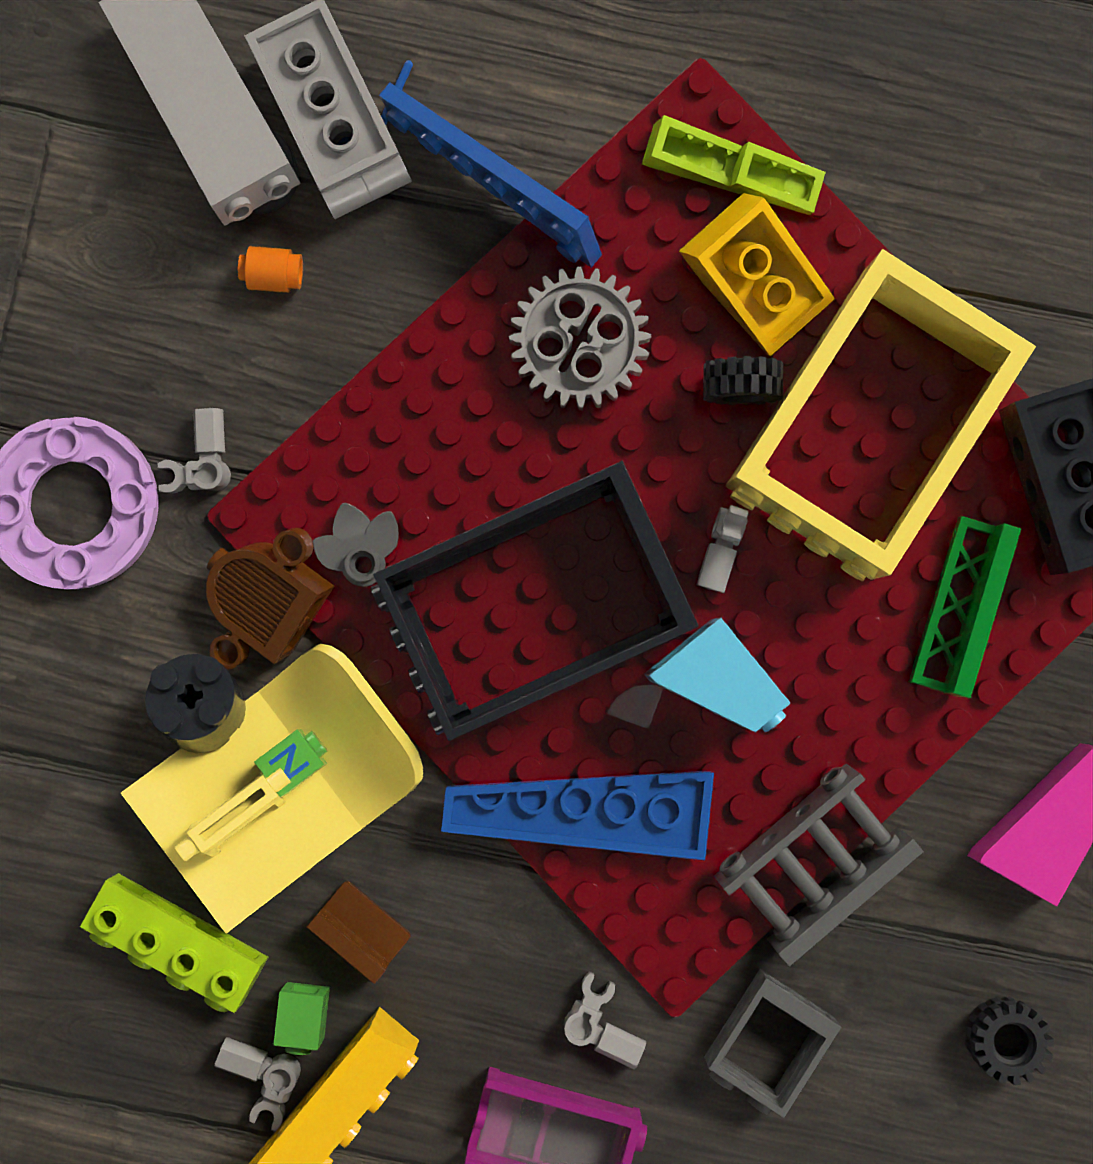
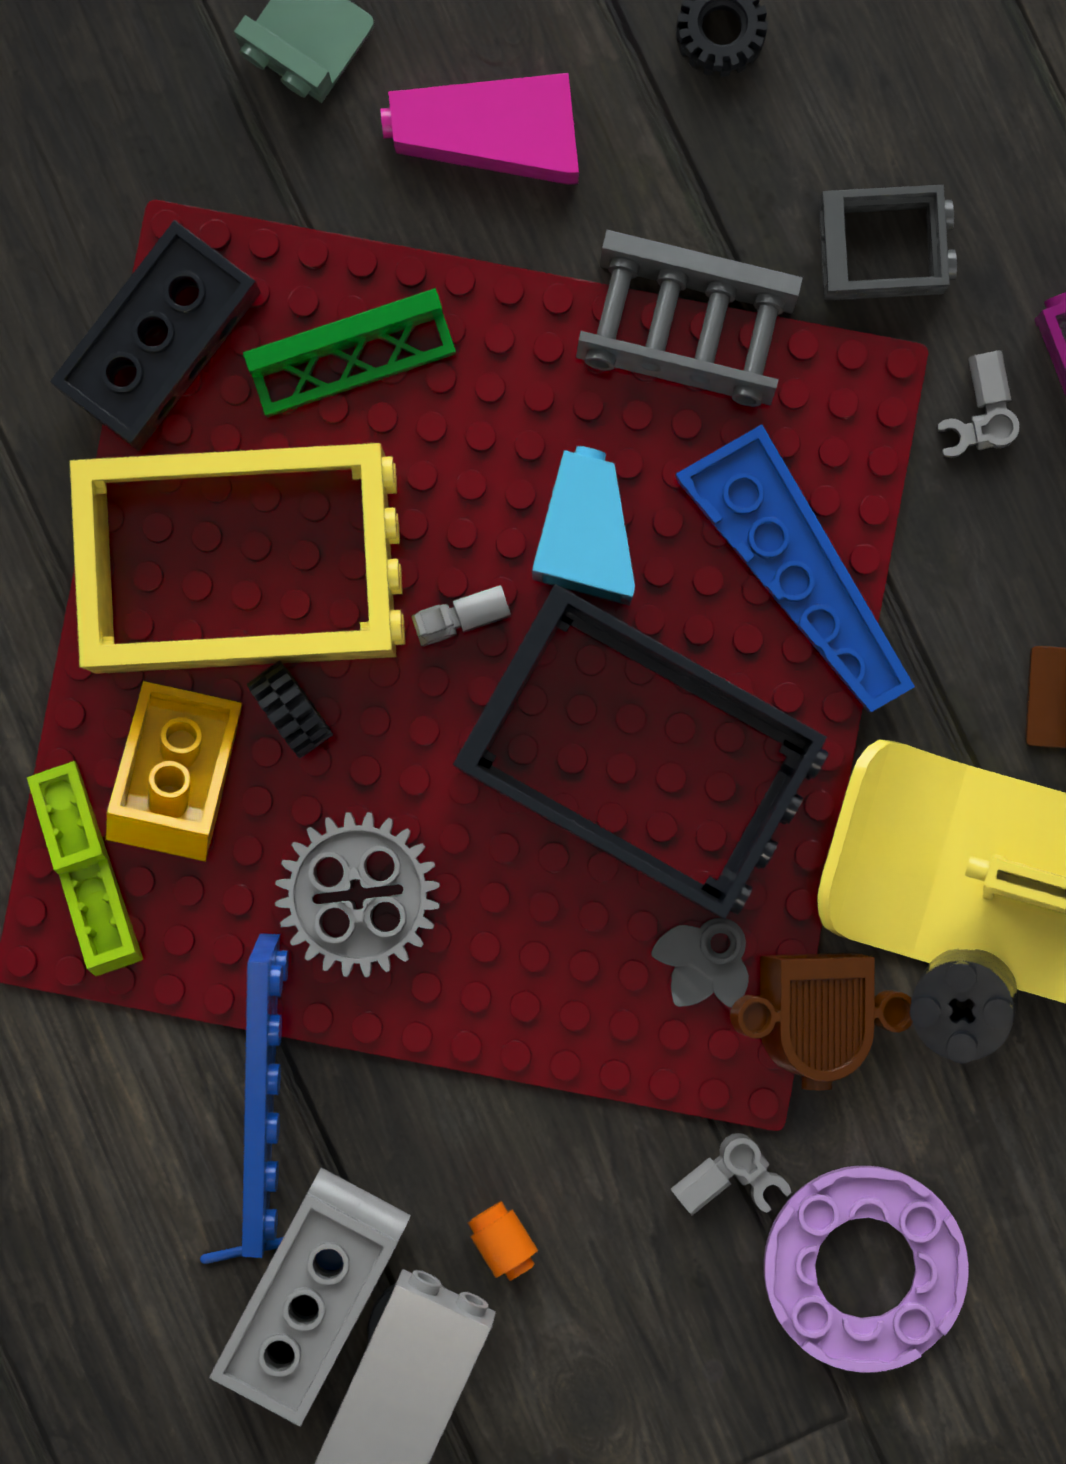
camera: 120 degrees left, 0 degrees up
bright green brick [254,729,328,797] -> none
clear tile [607,685,663,729] -> none

